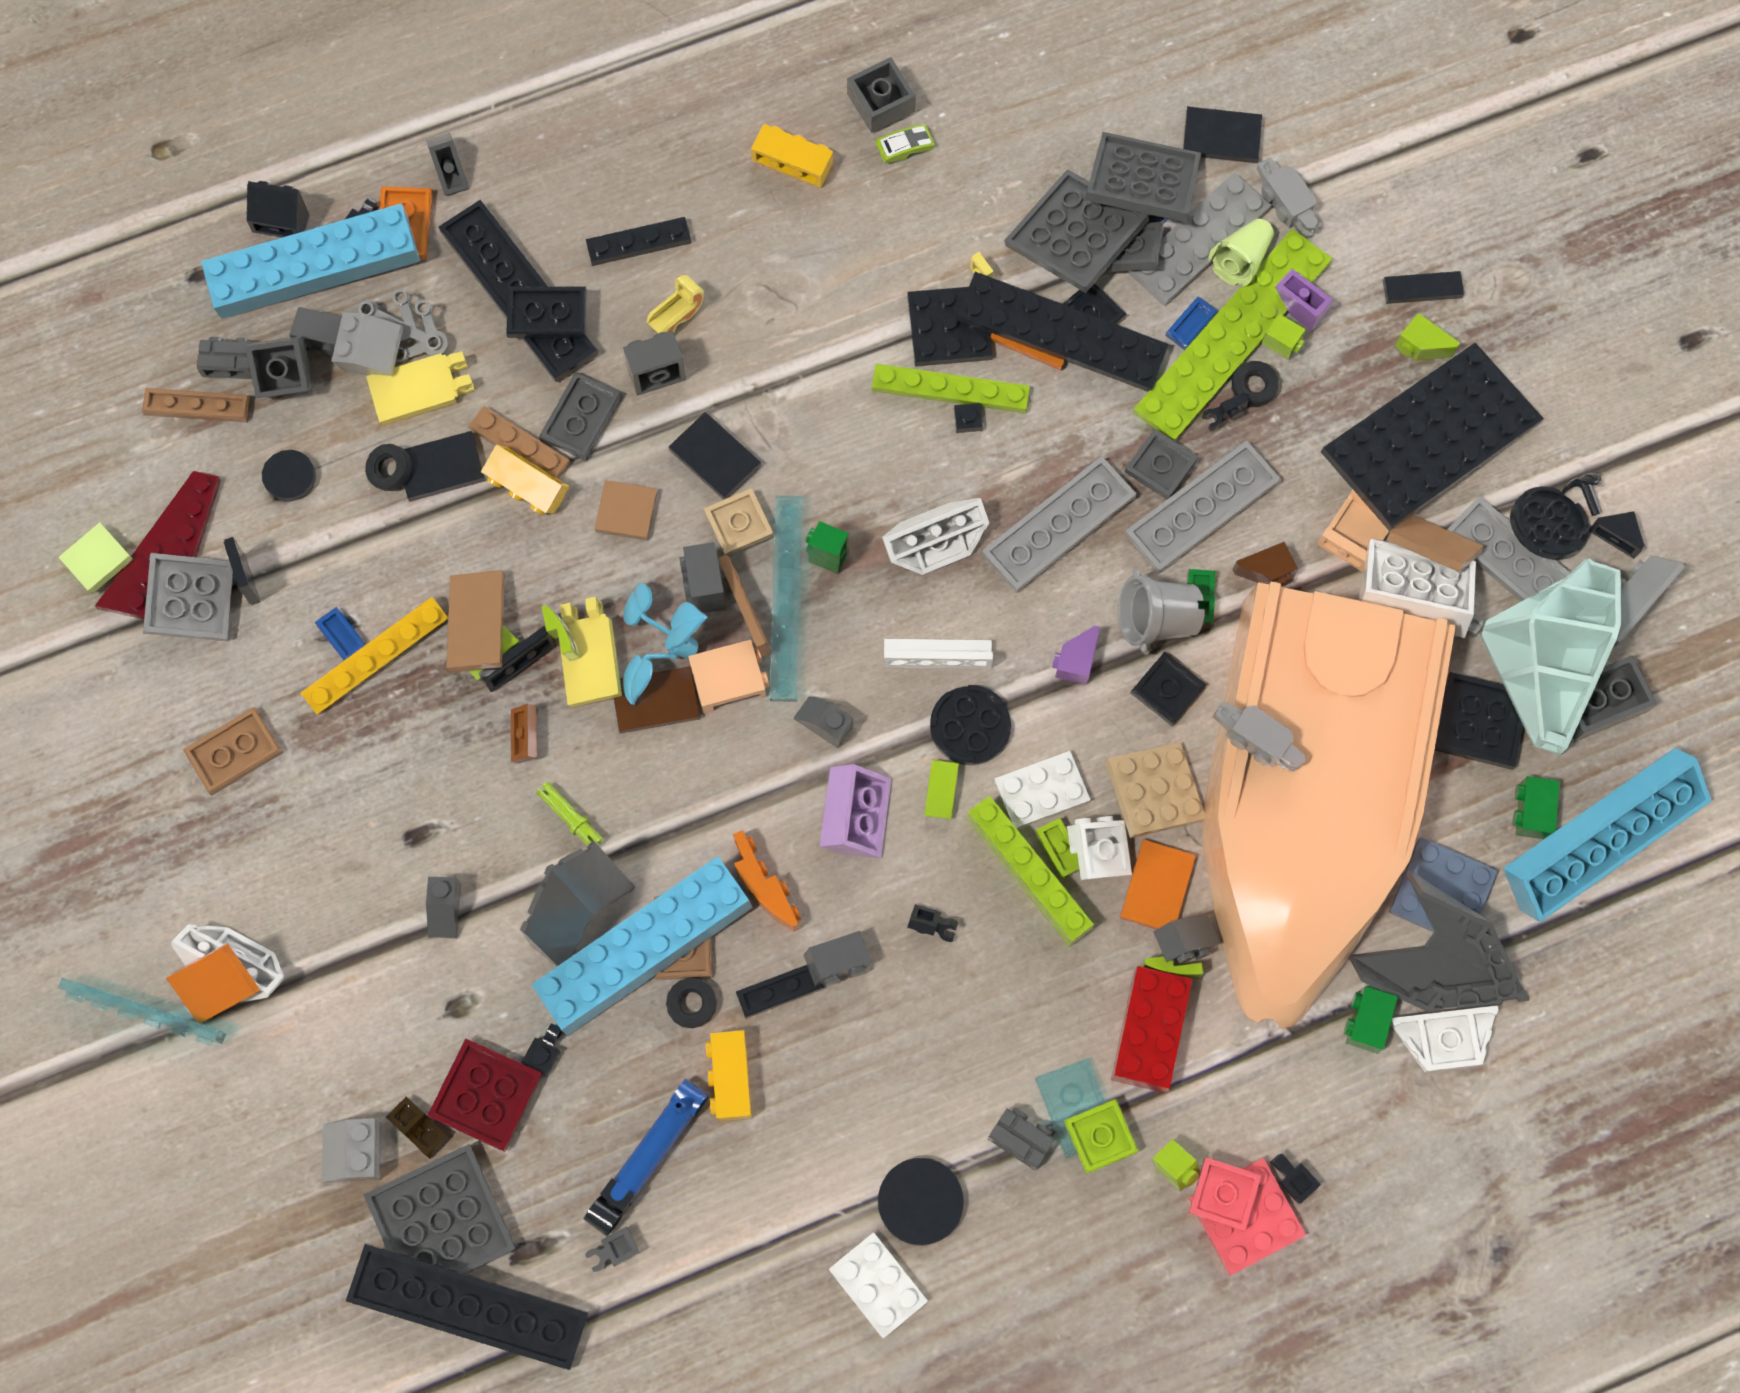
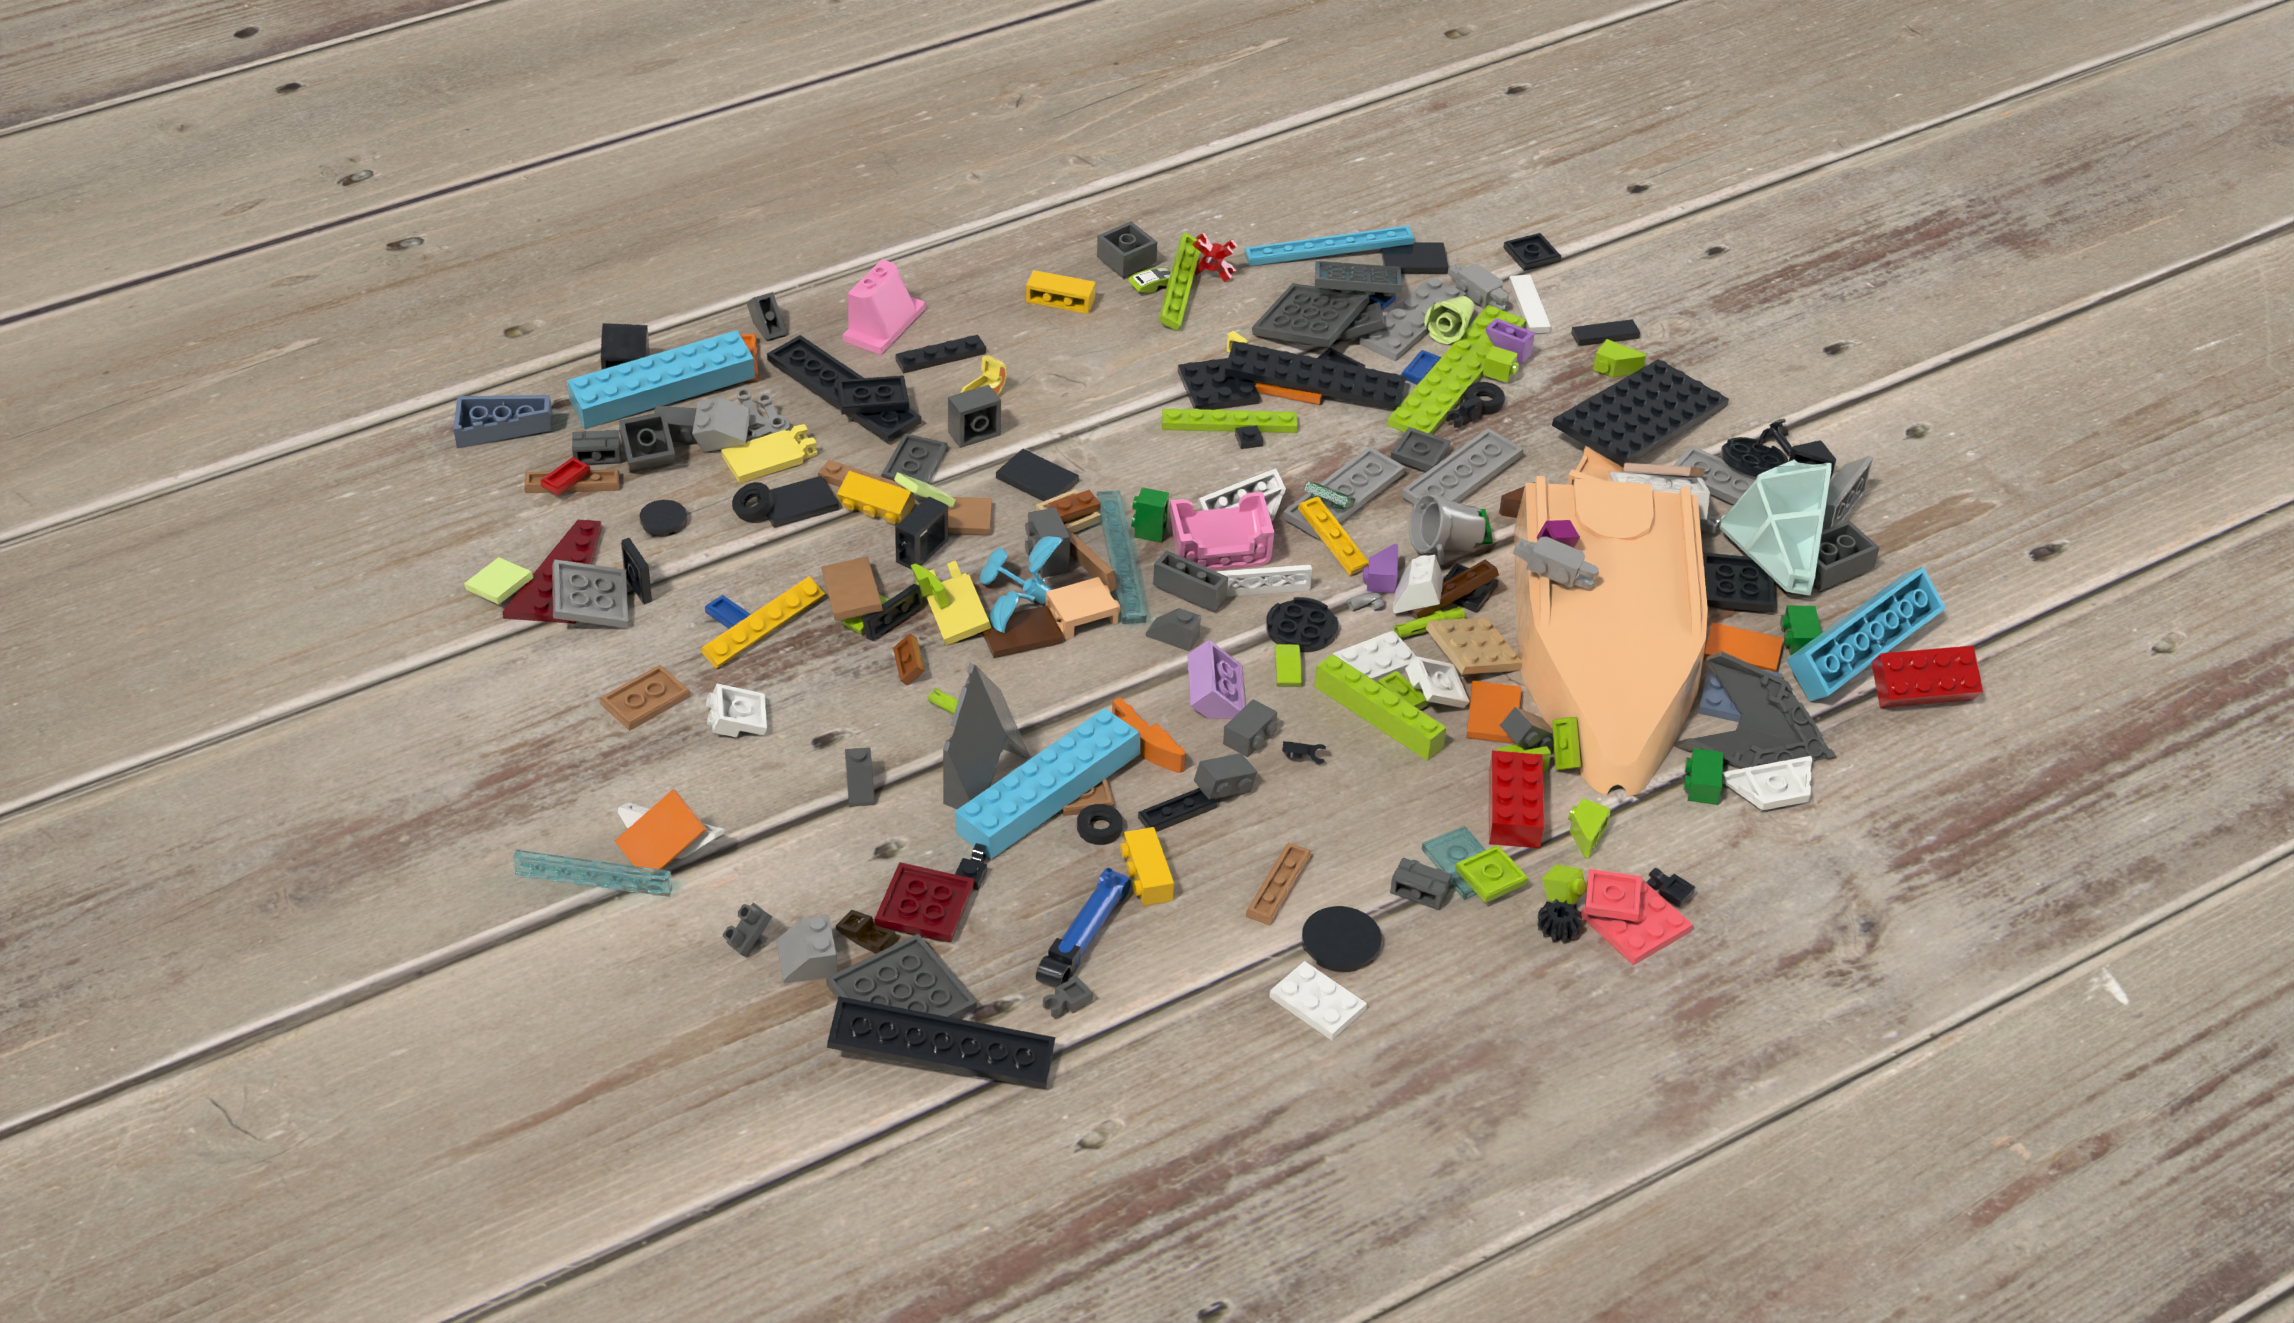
camera: 10 degrees left, 30 degrees down
none -> sand blue wedge [453,395,553,448]
none -> red tile [540,457,591,496]
none -> white plate [706,684,767,737]
none -> dark grey hips [723,903,773,957]
none -> bright pink windscreen [843,259,926,355]
none -> yellowish green tile [894,472,956,507]
none -> black window [895,496,948,570]
none -> dark orange plate [1048,490,1101,522]
none -> dark grey brick [1153,550,1228,612]
none -> lime plate [1158,232,1200,331]
none -> bright pink windscreen [1170,492,1274,570]
none -> red pin [1192,232,1237,282]
none -> dark grey brick [1223,699,1278,757]
none -> medium azure tile [1245,226,1414,266]
none -> medium nougat tile [1246,842,1312,926]
none -> yellow tile [1298,496,1369,576]
none -> clear green plate [1304,482,1356,510]
none -> light grey arm [1347,593,1384,610]
none -> white slope [1392,555,1444,614]
none -> lime pin [1394,606,1465,639]
none -> reddish brown plate [1408,559,1499,619]
none -> black tile [1503,233,1561,271]
none -> white tile [1509,275,1551,334]
none -> magenta brick [1536,520,1580,548]
none -> black gear [1537,899,1582,944]
none -> lime plate [1552,717,1581,770]
none -> lime slope [1568,798,1611,859]
none -> orange tile [1703,622,1783,672]
none -> red brick [1871,645,1983,708]

